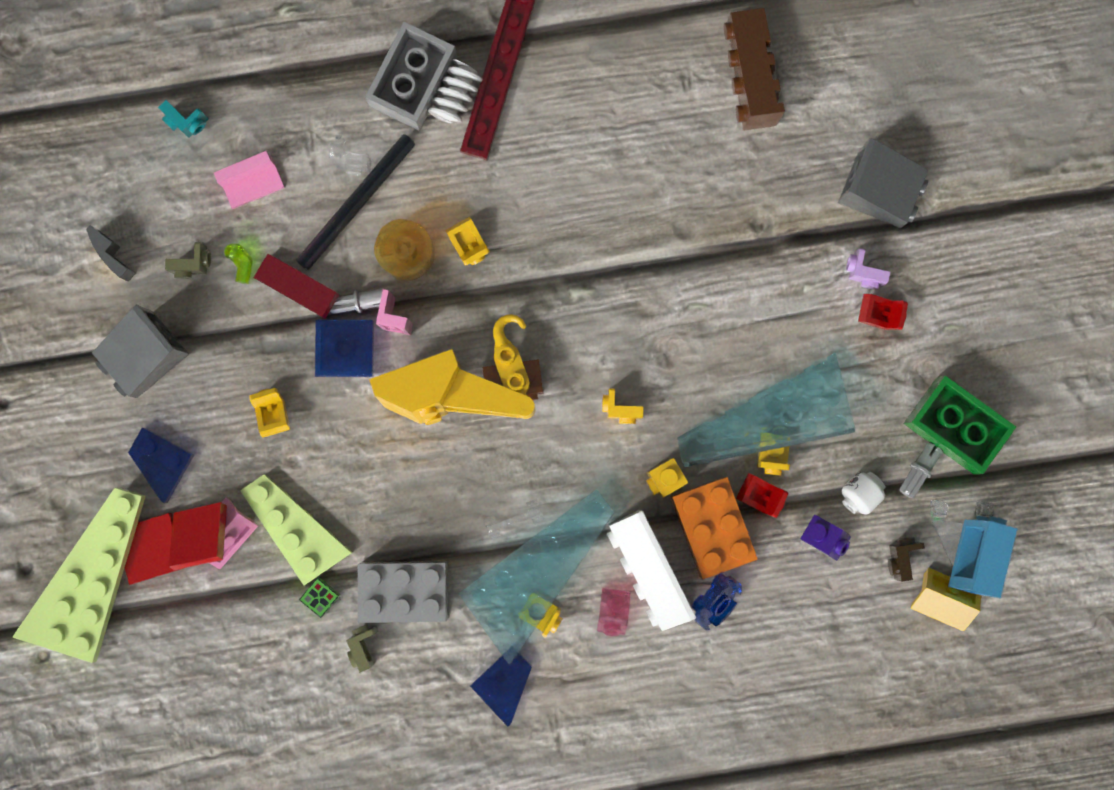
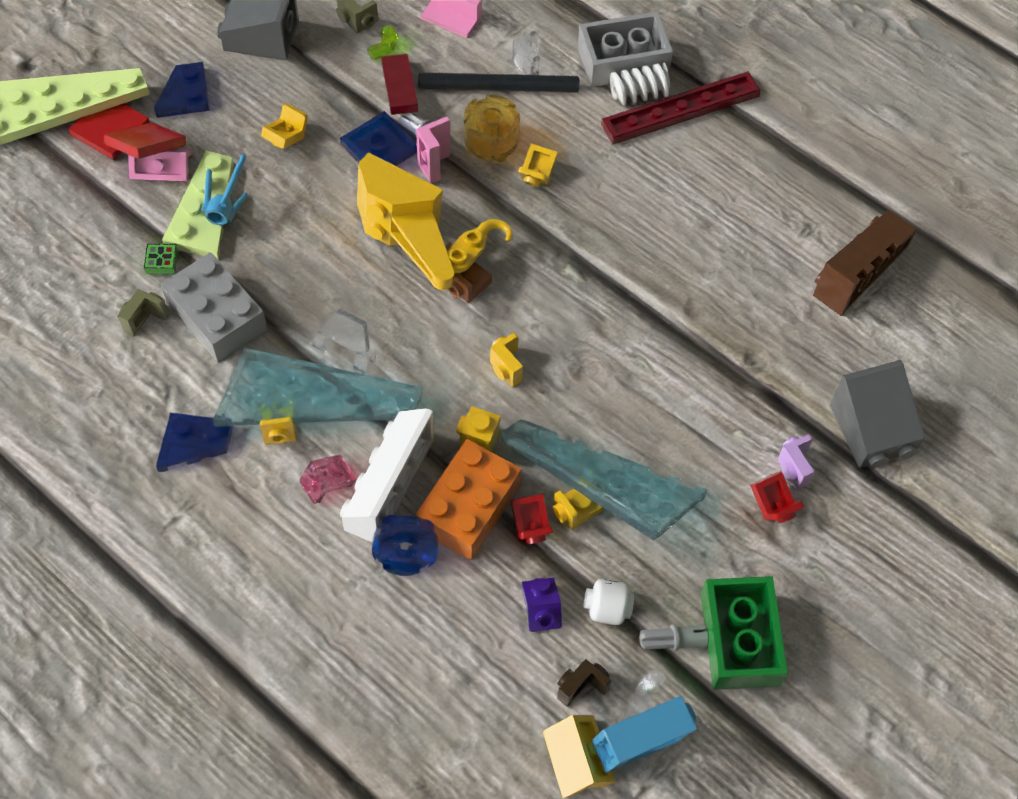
camera: 45 degrees right, 25 degrees down
none -> dark azure plant [201,154,248,225]

